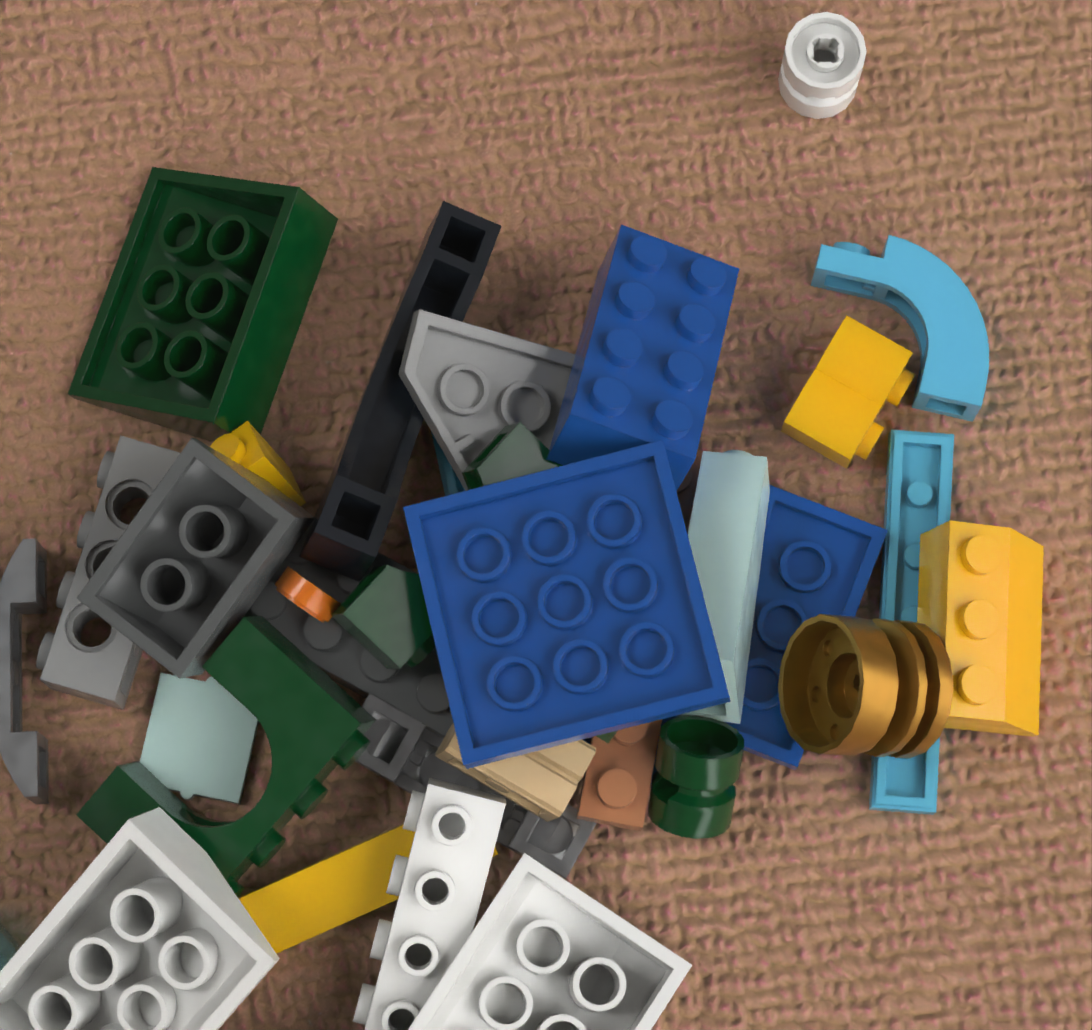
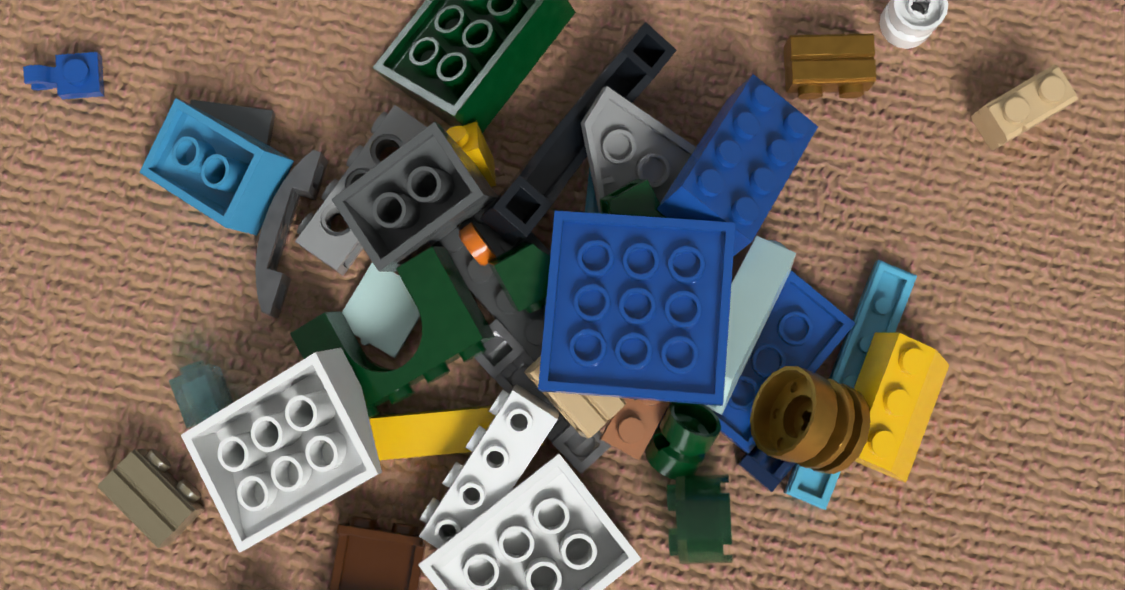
camera: 15 degrees right, 5 degrees up
yellow brick [781,315,916,469] -> none
medium azure arch [811,235,989,422] -> none
none -> clear green brick [667,474,733,564]
none -> dark blue tile [737,445,796,492]
none -> pearl gold brick [783,33,876,100]
none -> tan brick [971,64,1078,151]

